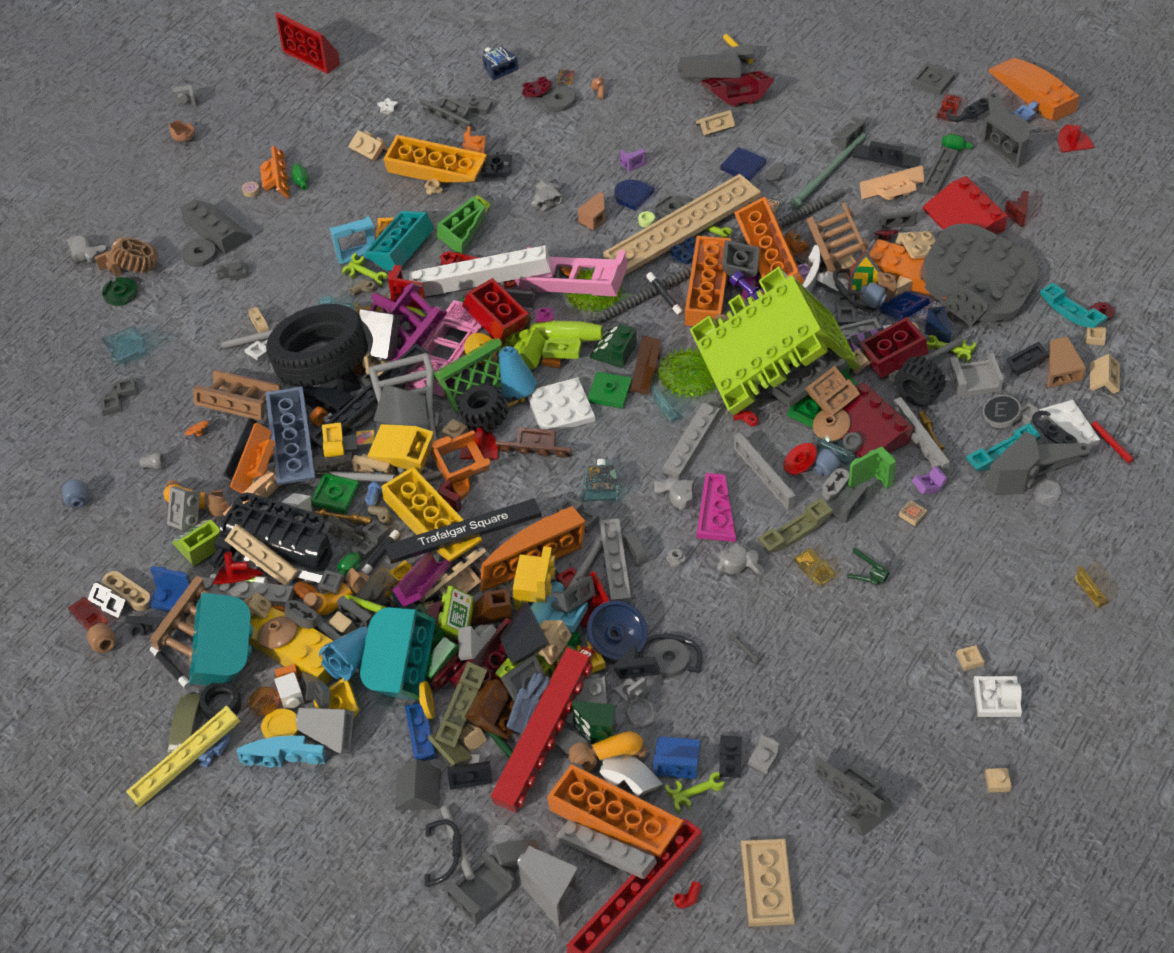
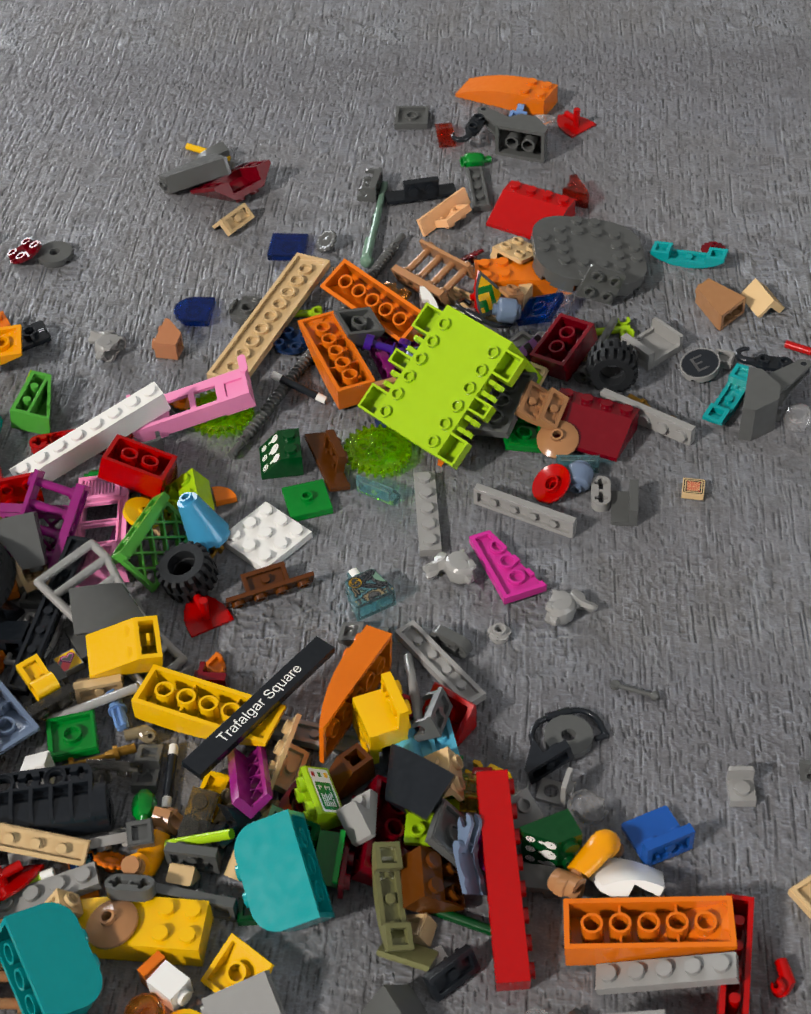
camera: 30 degrees left, 5 degrees down
dark grey slope [300,672,331,709] -> none
dark azure cone [319,627,368,681] -> none
blue tile [405,703,436,761] -> none
yellow piece [419,681,435,719] -> none
orange piece [431,431,490,483] -> none
tan plate [441,419,468,439] -> none
lime plate [530,320,603,359] -> none
magenta bracket [535,308,554,323] -> none
clear smoke tile [557,69,575,85] -> none
dark blue dish [587,601,648,661] -> none
nougat plate [591,77,605,100] -> none
medium lavender bracket [619,148,646,172] -> none
yellowish green tile [638,211,655,228] -> none
lime bar [665,772,724,814] -> none
black plate [719,735,742,778] -> none
red arm [733,411,759,426] -> none
olive slope [758,498,833,553] -> none
clear yellow slope [793,547,836,586] -> none
dark grey tile [843,432,863,452] -> none
dark green plant [847,548,890,585] -> none
bright green bracket [848,446,896,489] -> none
dark grey slope [879,210,917,229] -> none
medium lavender bracket [912,466,947,494] -> none
dark blue slope [925,306,952,343] -> none
black plate [1007,341,1049,375] -> none
white wing [1039,400,1100,447] -> none
tan tile [1086,327,1106,346] -> none

